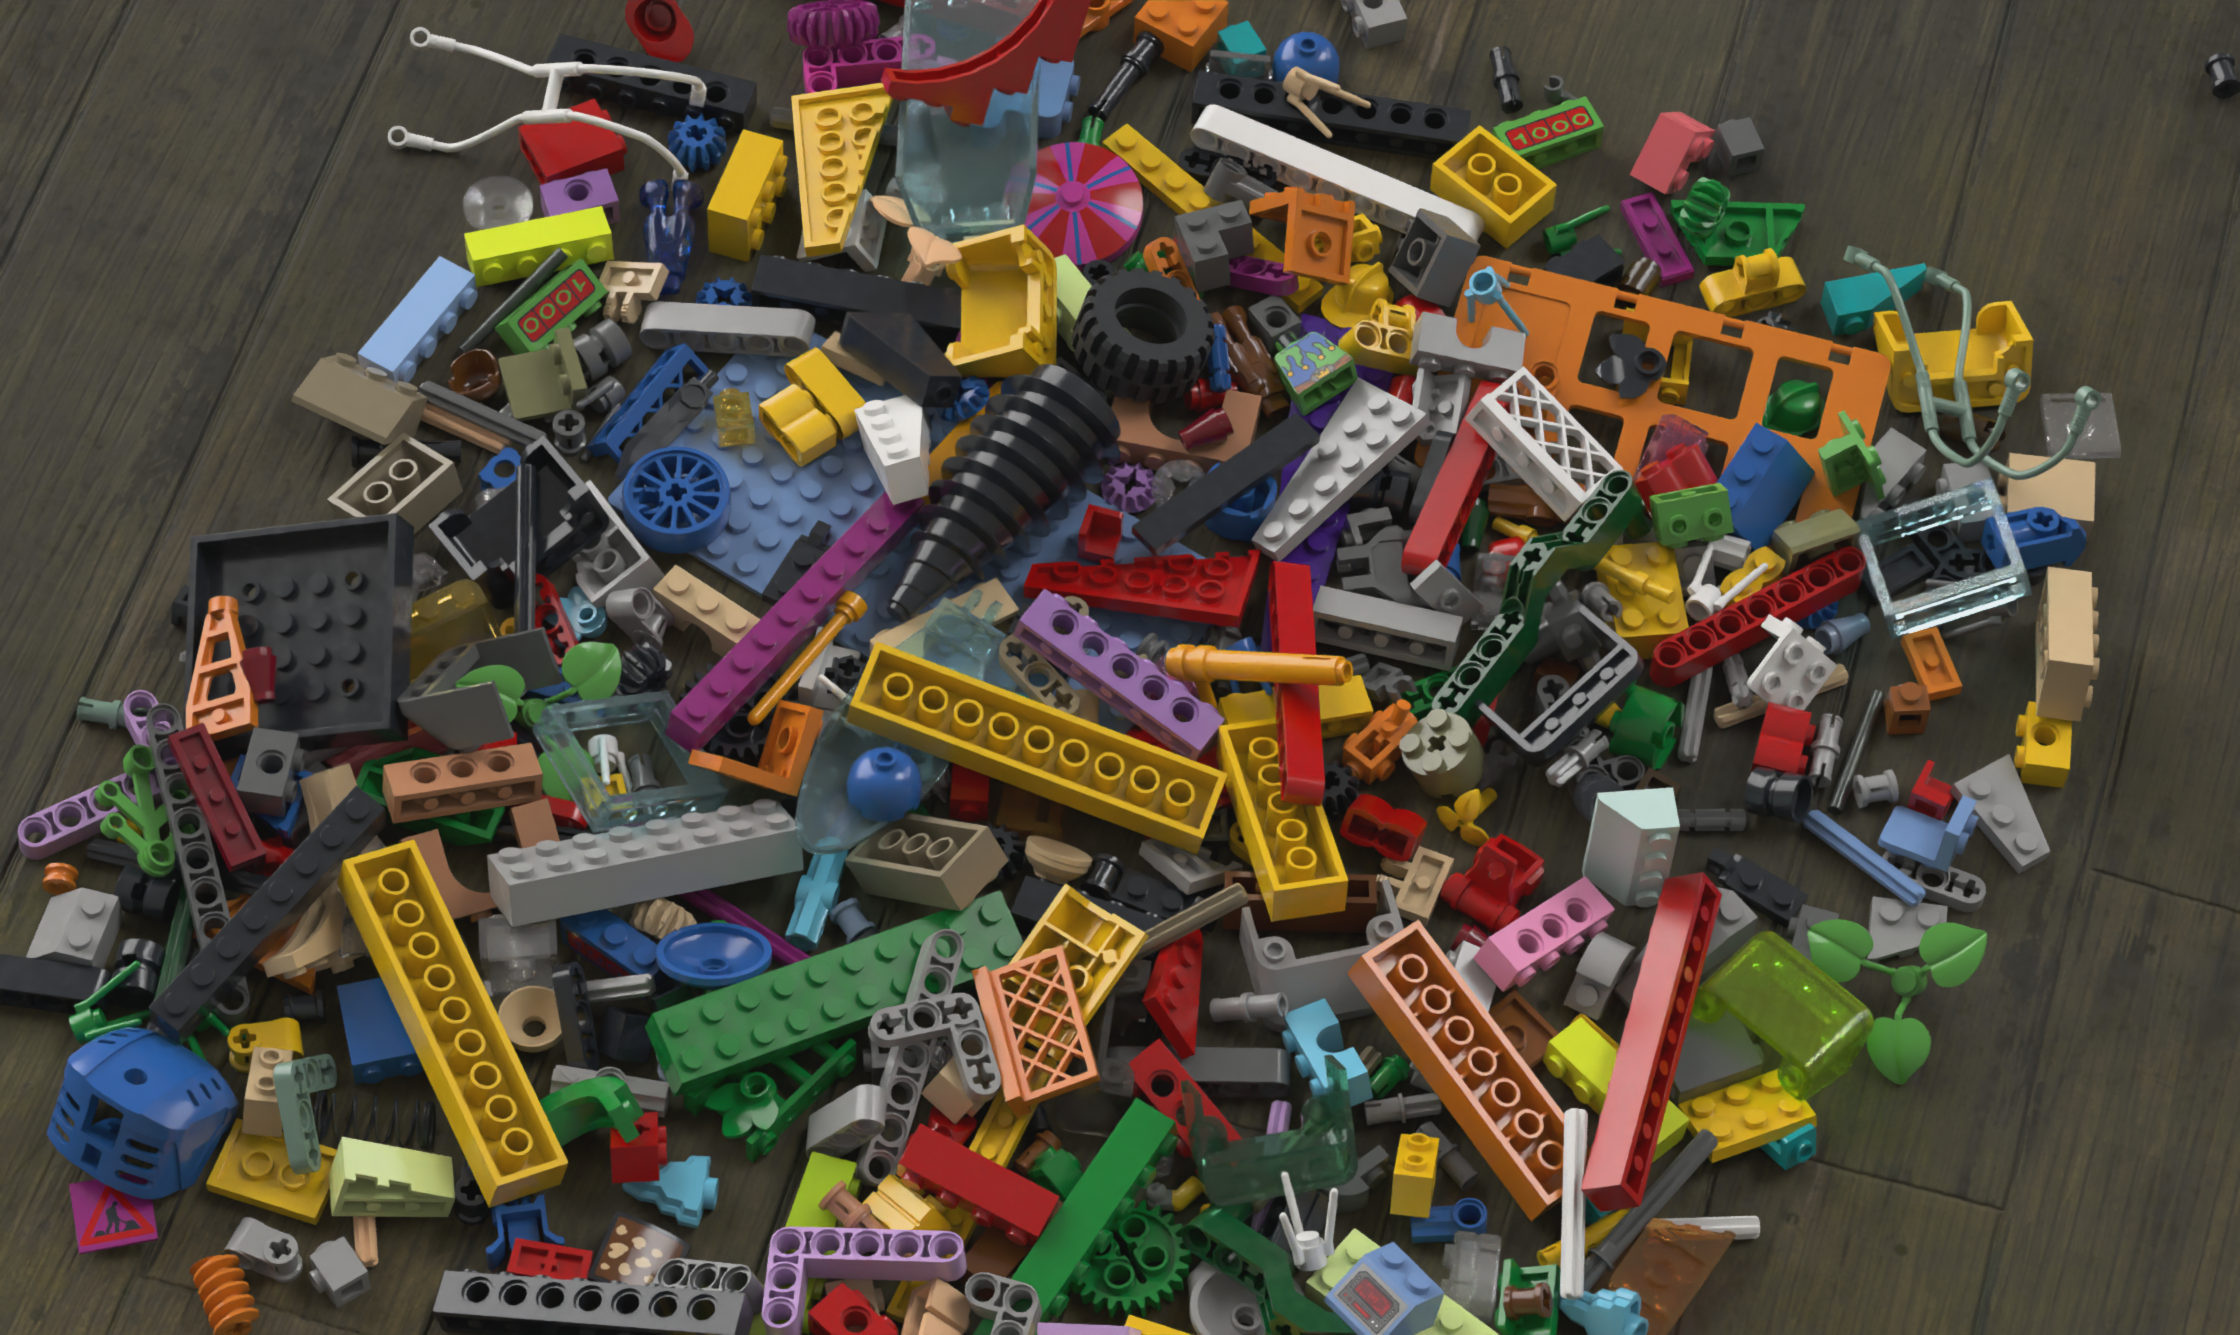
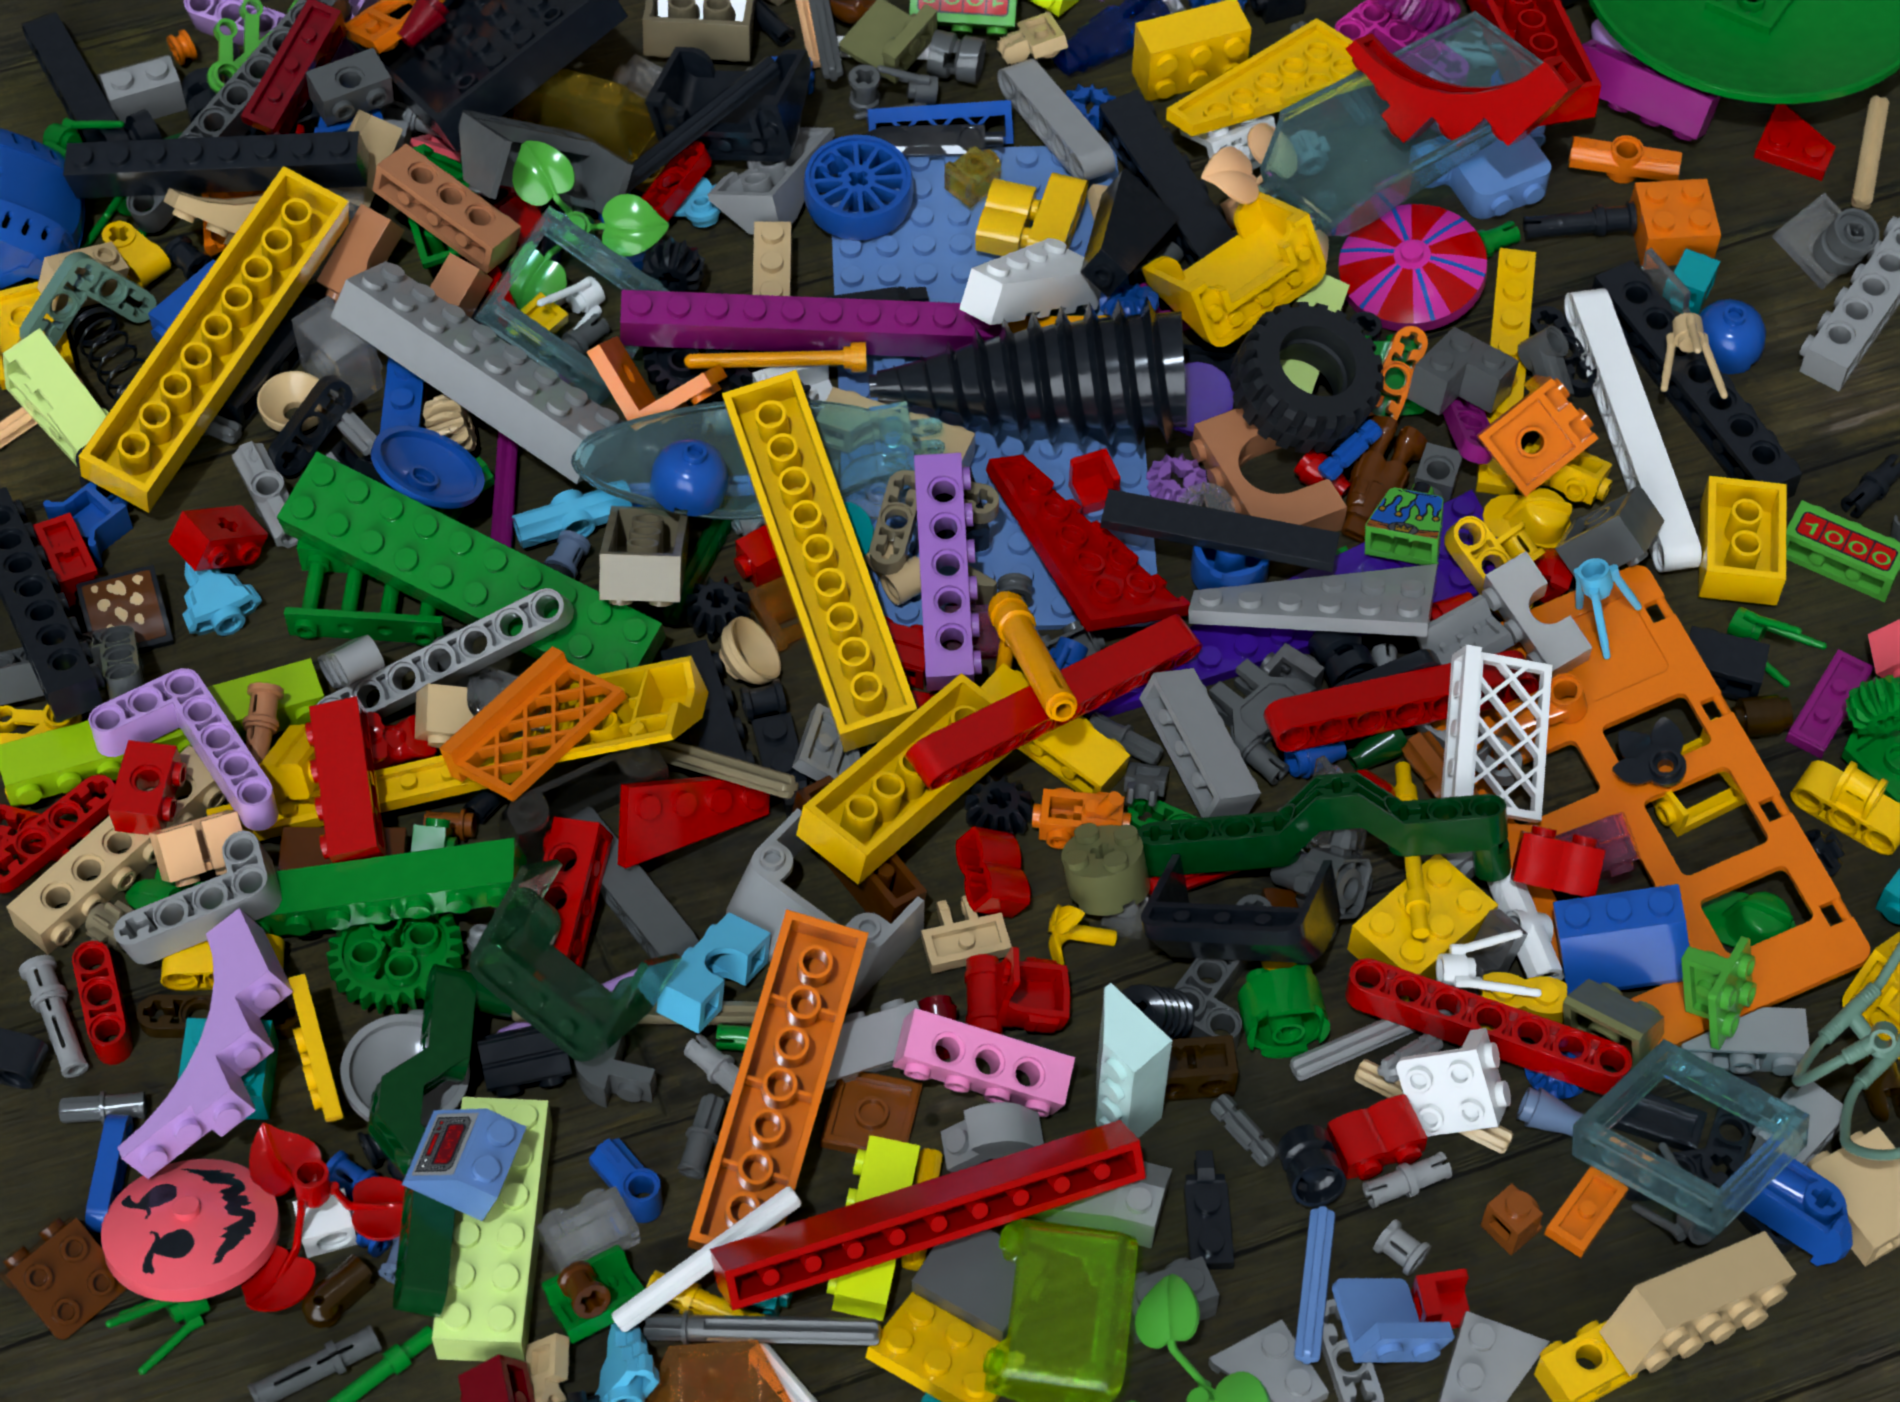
camera: 55 degrees right, 0 degrees up
green arch [539,1076,644,1147] -> none
light grey piece [606,587,675,650] -> none
green plate [705,1072,779,1139] -> none
light grey beam [868,993,1001,1102] -> none
dark red cone [1178,408,1234,451] -> none
light grey pin [1210,992,1289,1023] -> none
white plant [1279,1172,1338,1271] -> none
yellow brick [1390,1133,1439,1218] -> none
light grey plate [1410,559,1483,625] -> none
light grey axle [1545,729,1609,787] -> none
light grey pin [1582,582,1623,622] -> none
bright green brick [1649,483,1734,549] -> none
pearl dark grey bar [1828,690,1885,815] -> none

